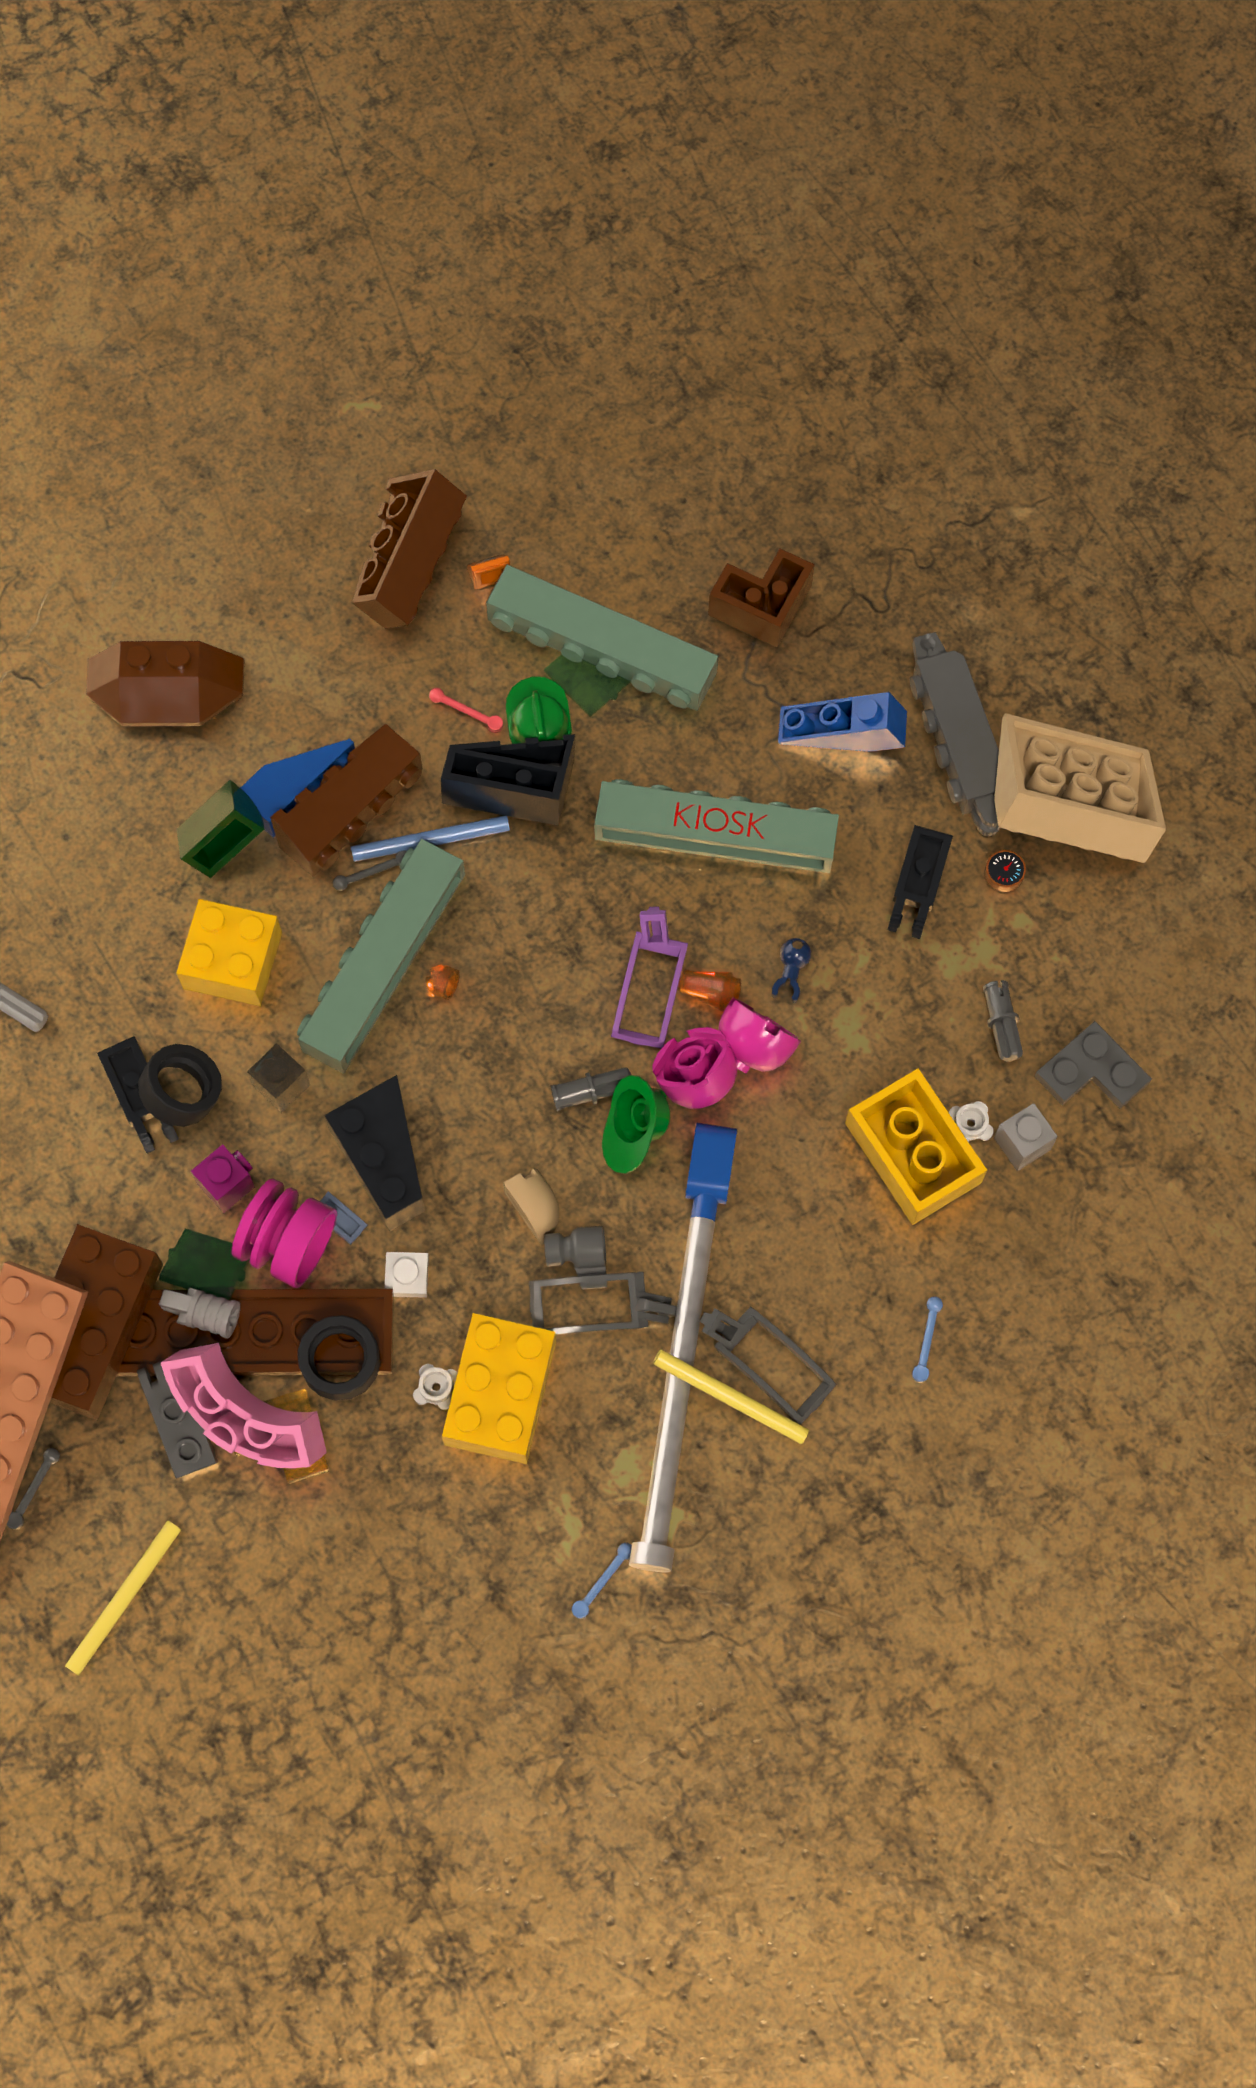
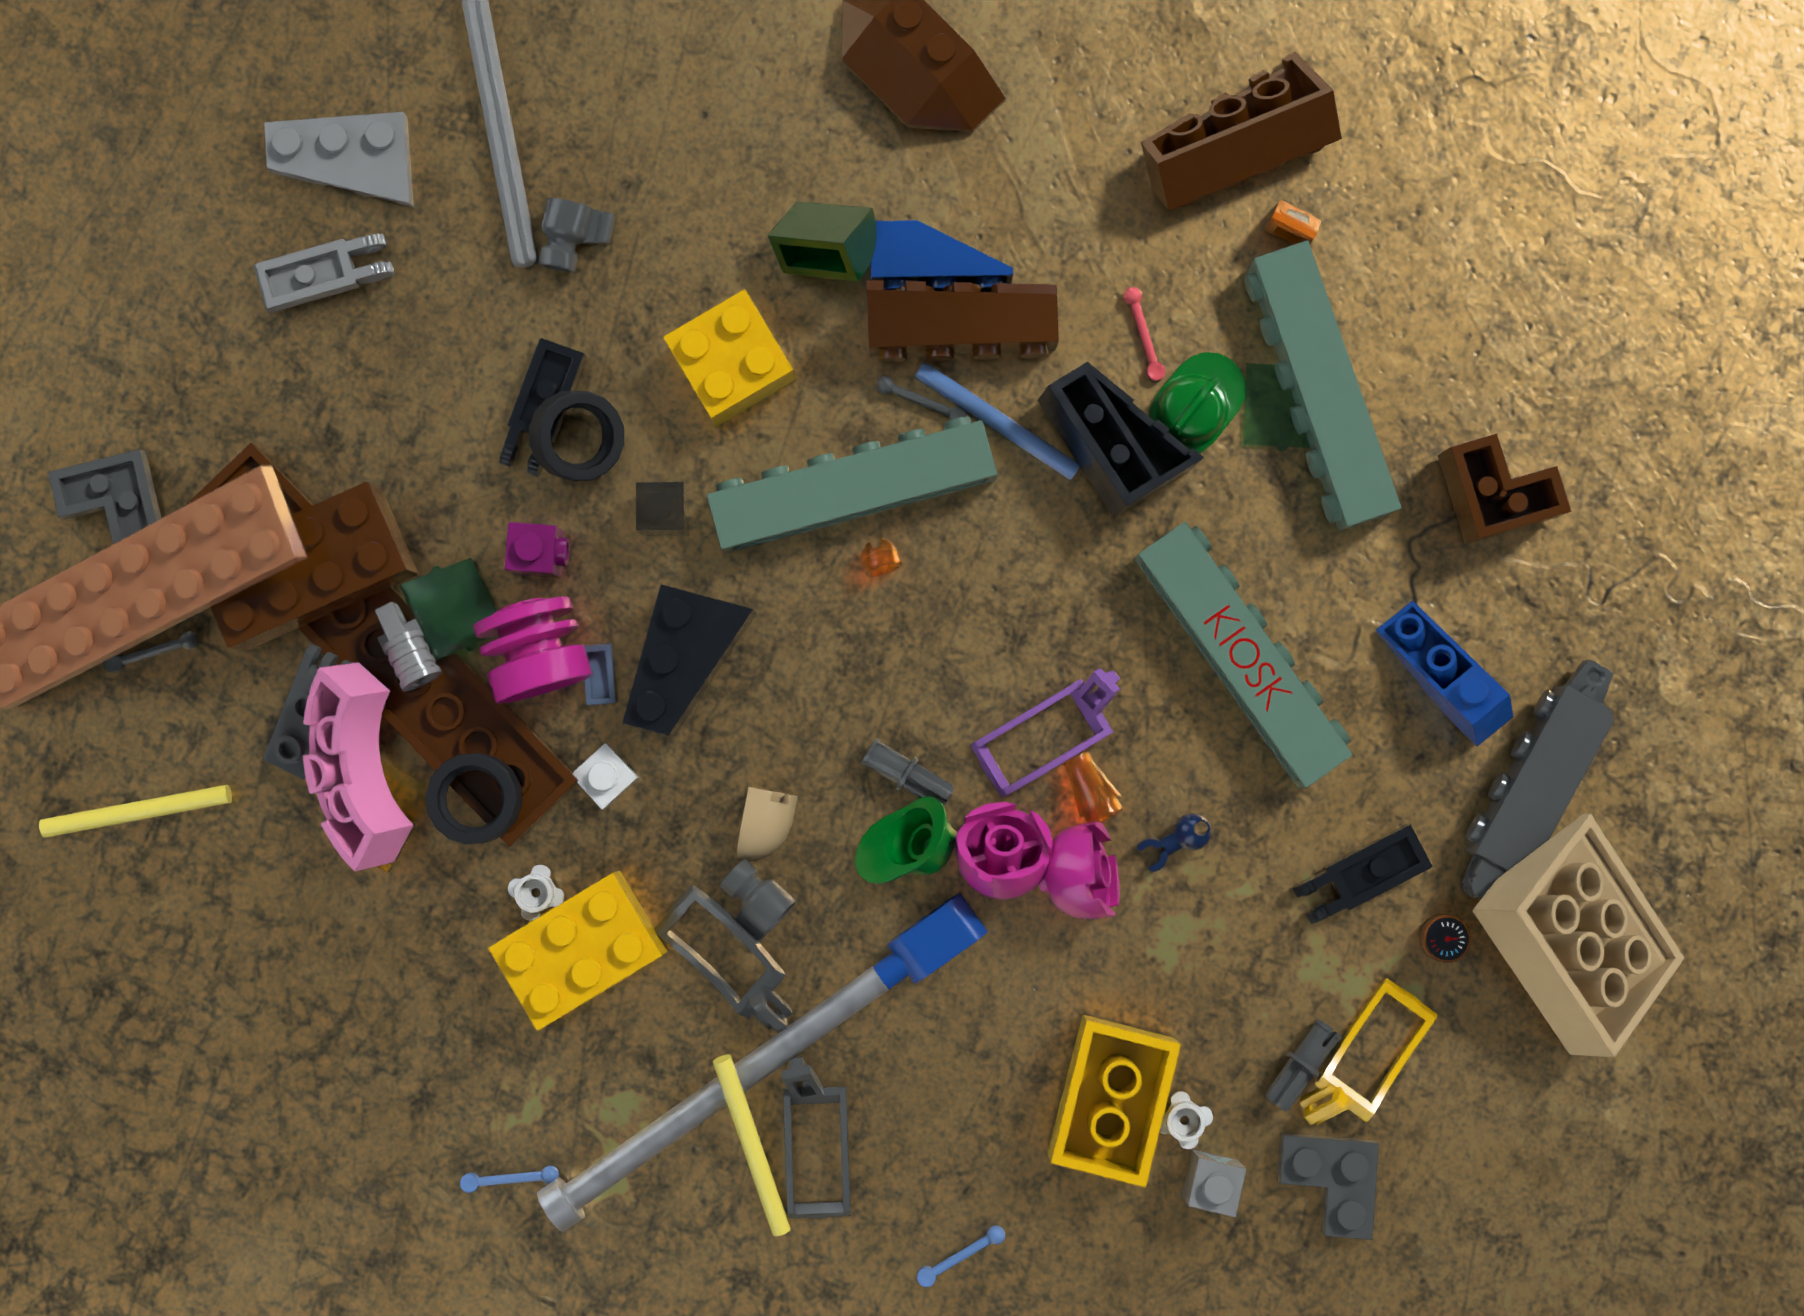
camera: 50 degrees right, 15 degrees up
none -> dark grey piece [538,198,616,273]
none -> yellow sword [1299,978,1438,1125]

